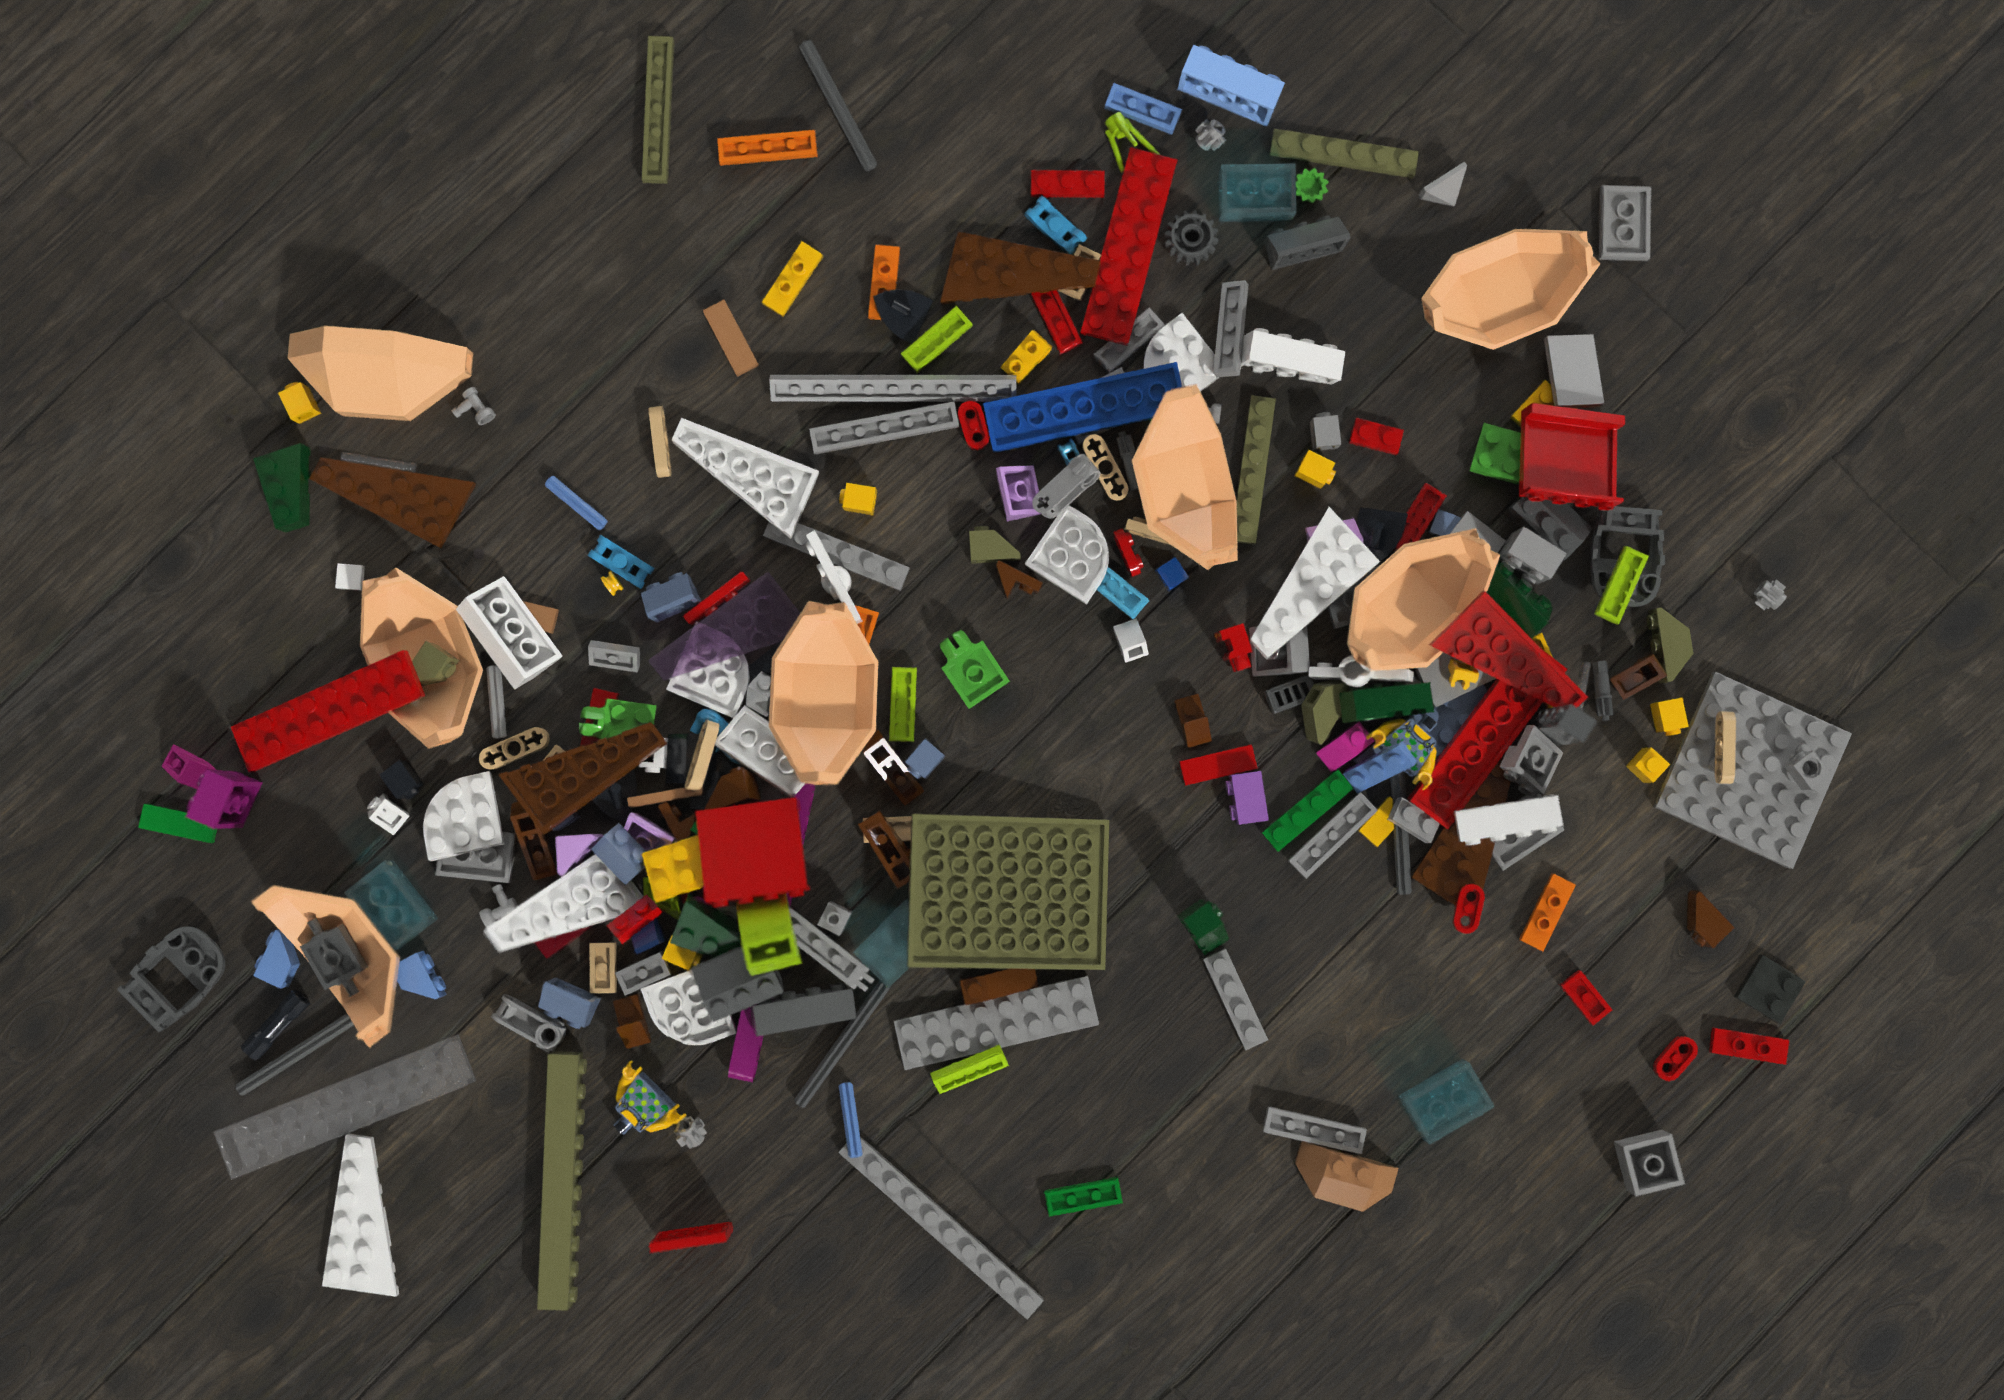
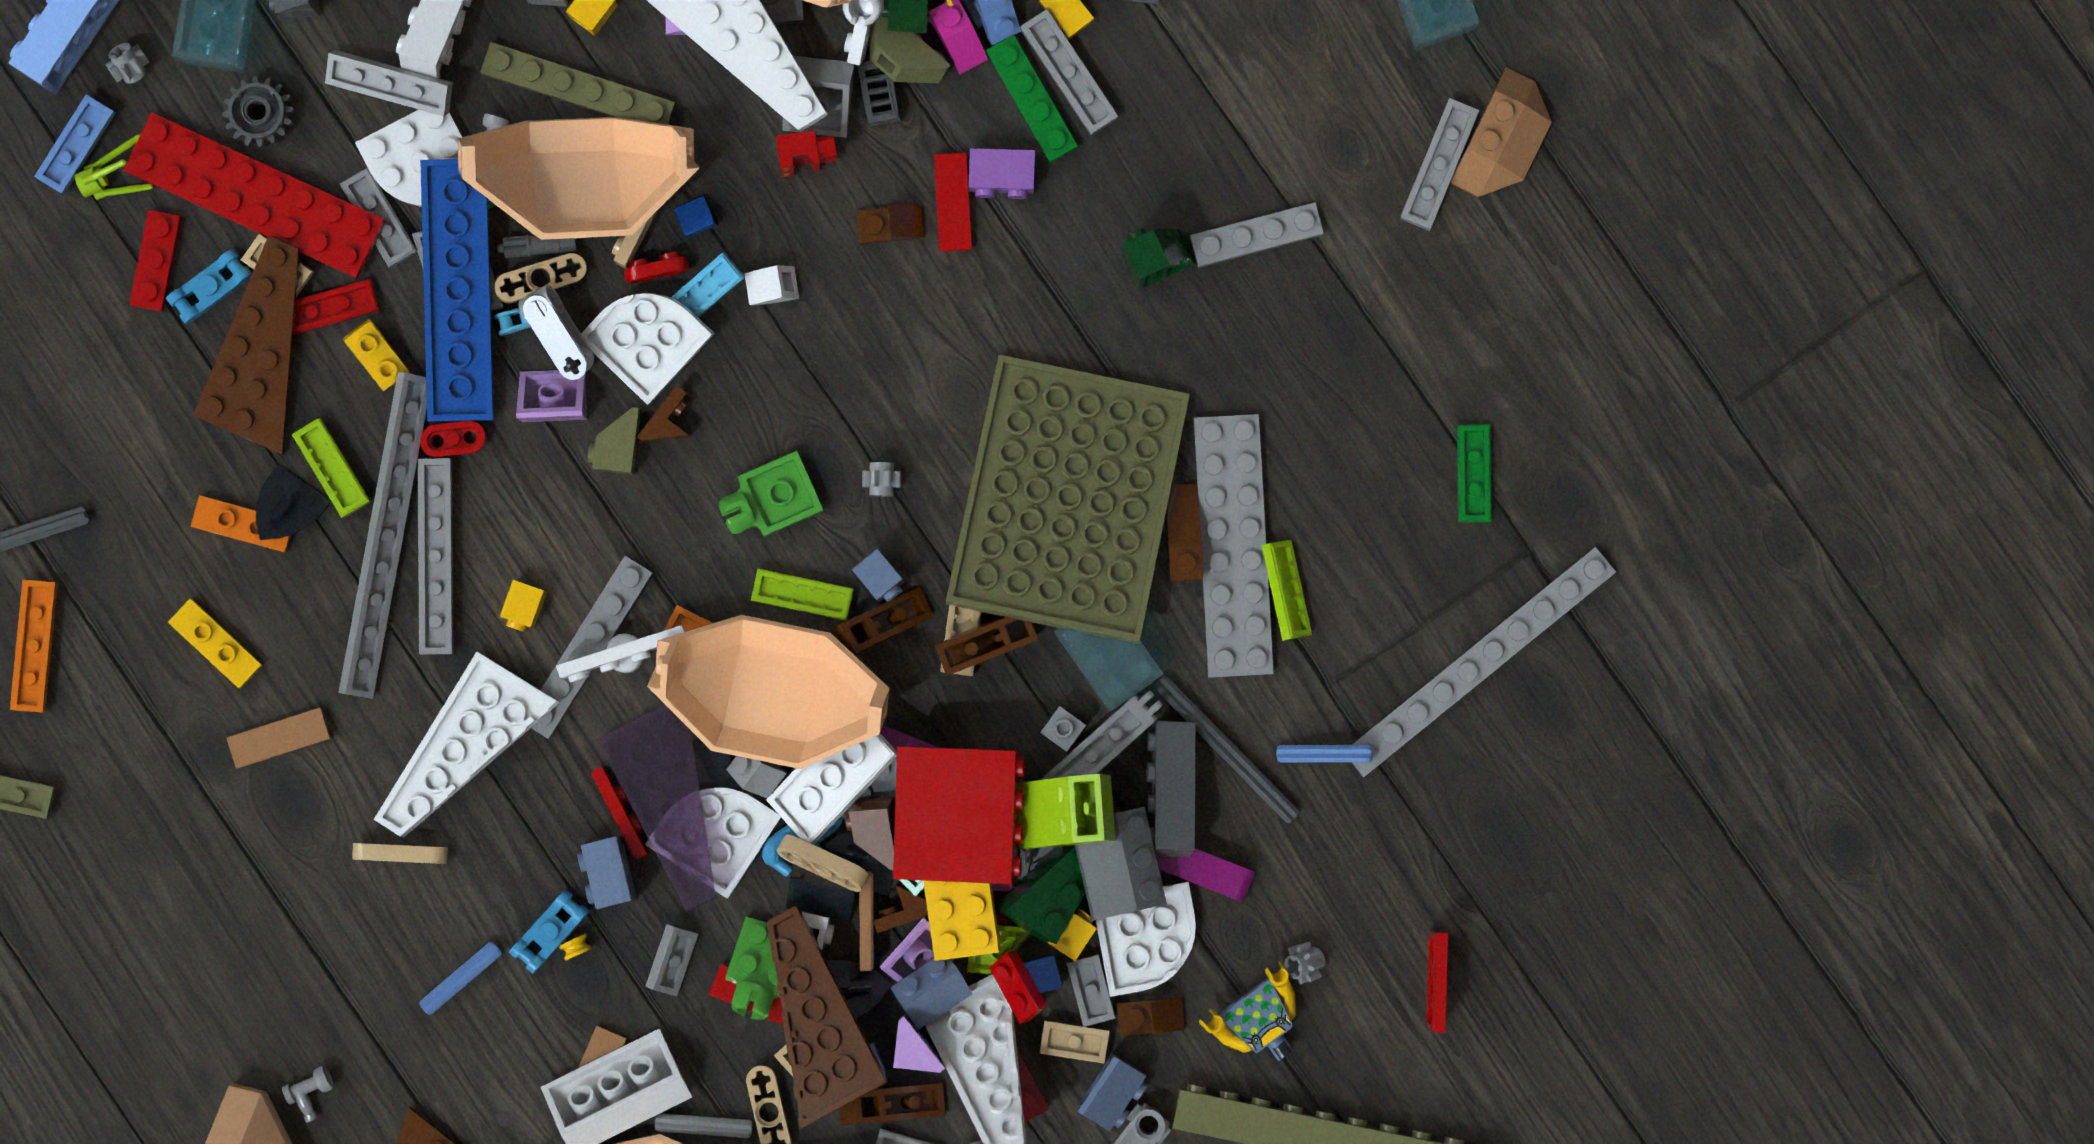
camera: 85 degrees left, 0 degrees up
none -> light grey gear [862,462,901,497]

